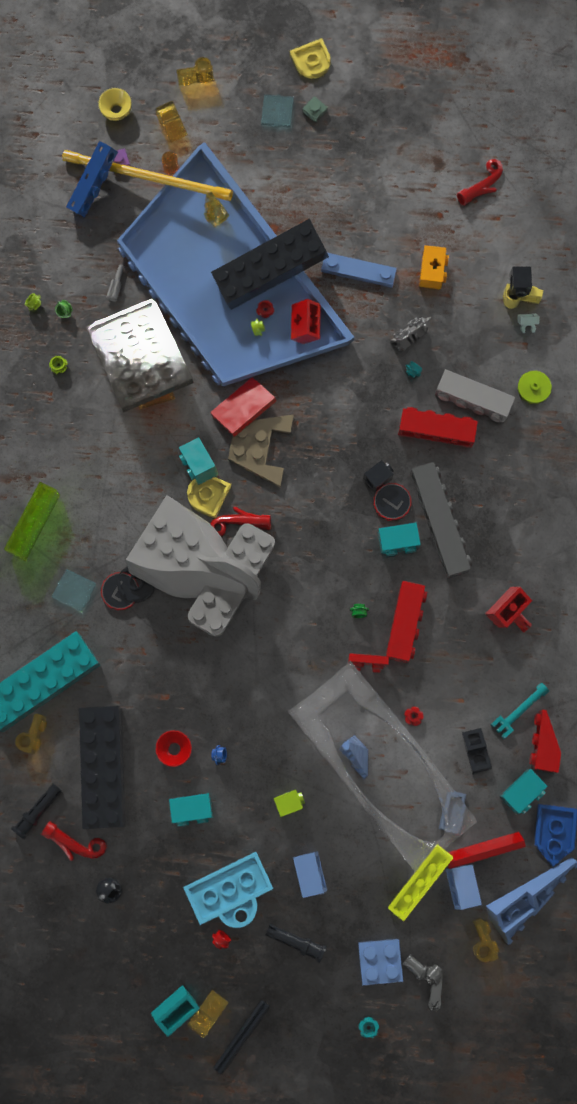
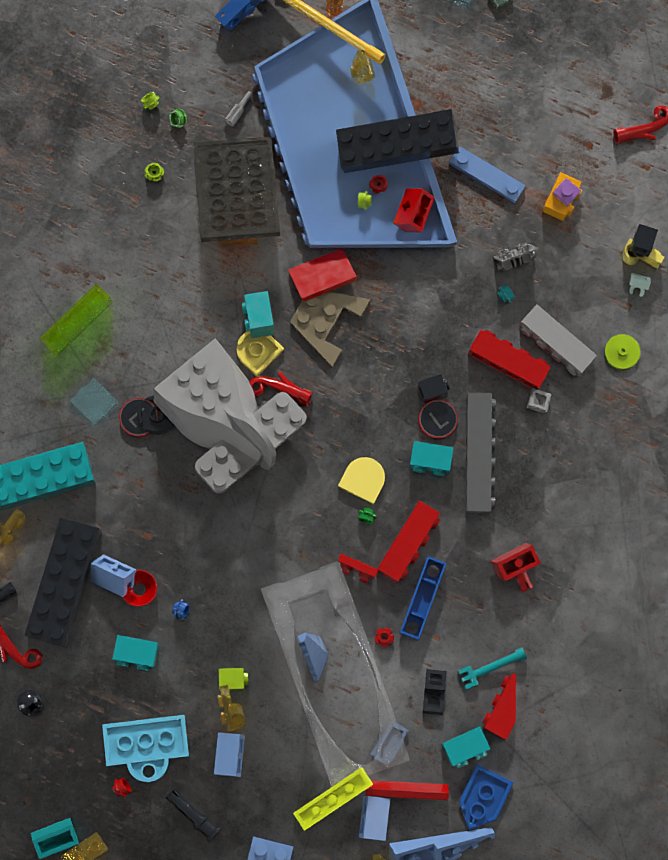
camera: 15 degrees right, 0 degrees up
none -> medium blue hinge [90,554,136,597]
none -> clear yellow plate [217,685,246,732]
none -> light yellow tile [338,457,385,505]
none -> blue piece [399,556,447,641]
none -> light grey tile [526,388,551,414]
none -> medium lavender plate [553,178,581,207]

